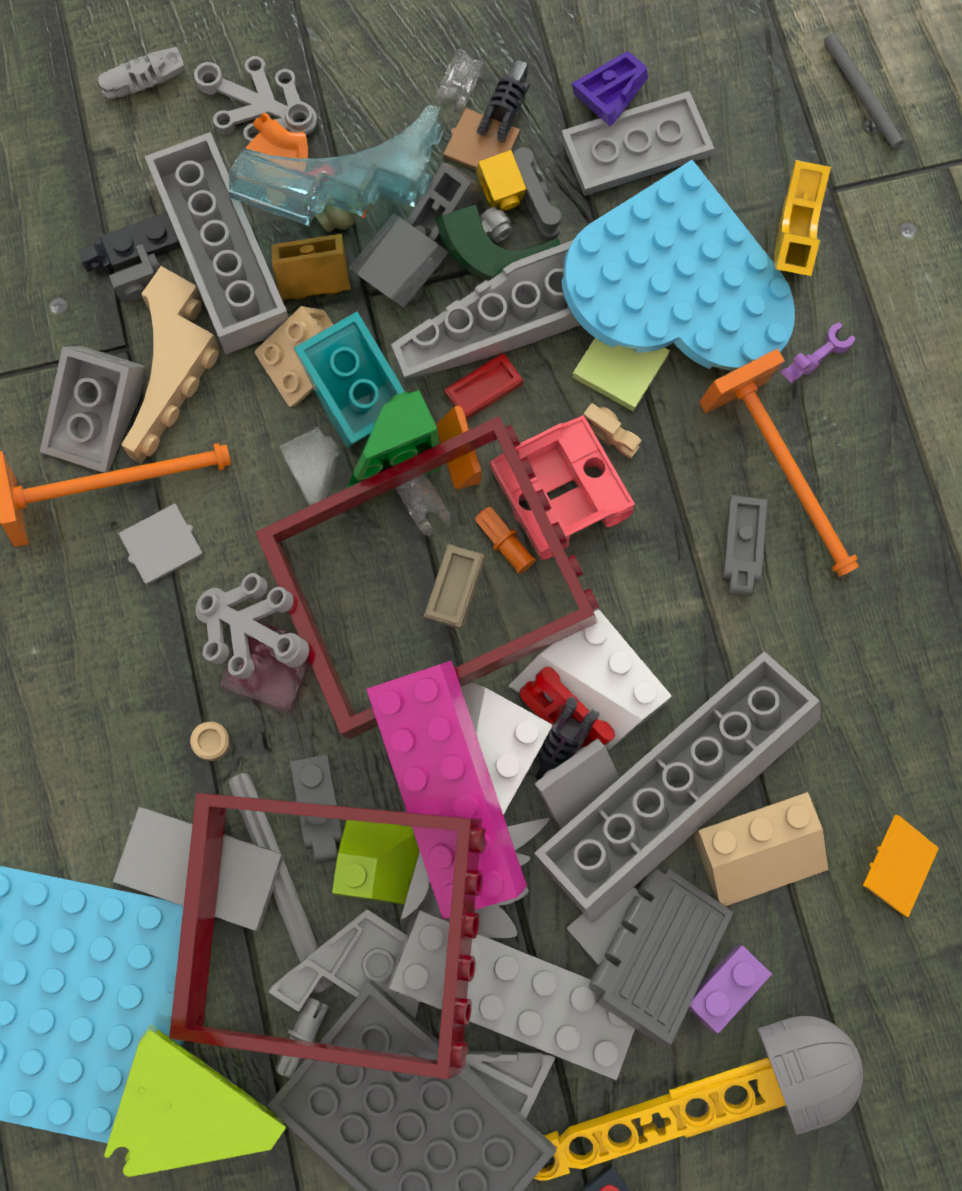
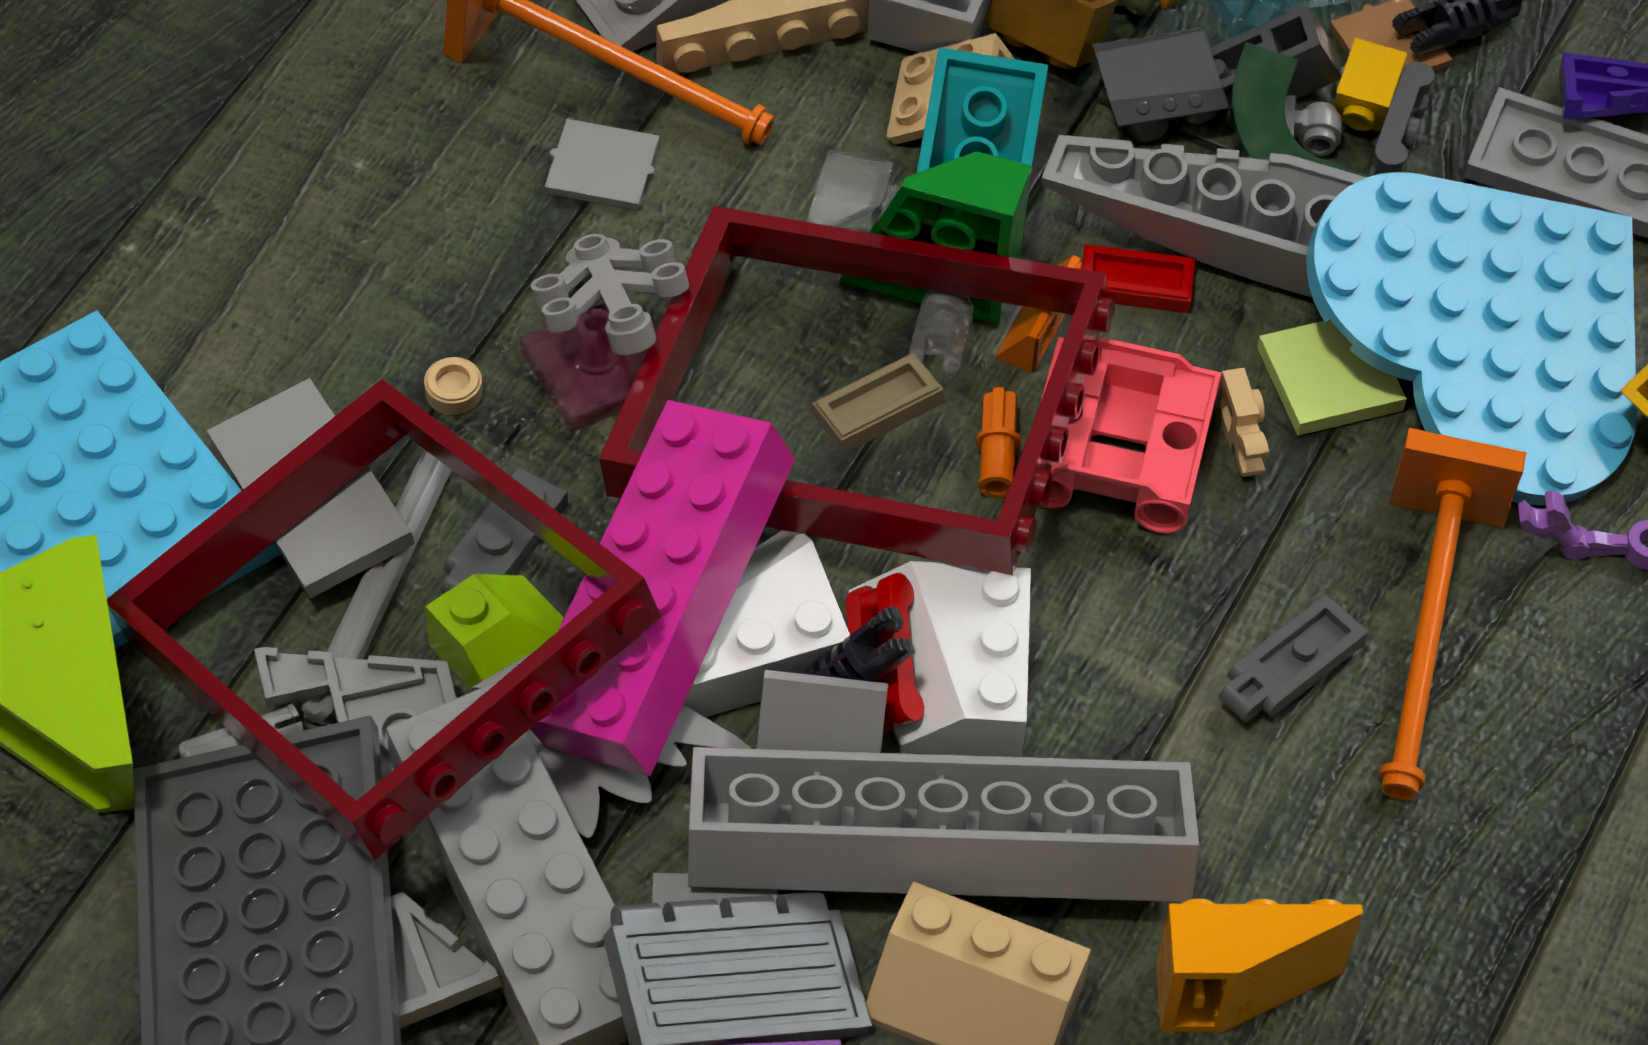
camera: 40 degrees right, 20 degrees down
none -> light orange slope [1156,899,1363,1032]

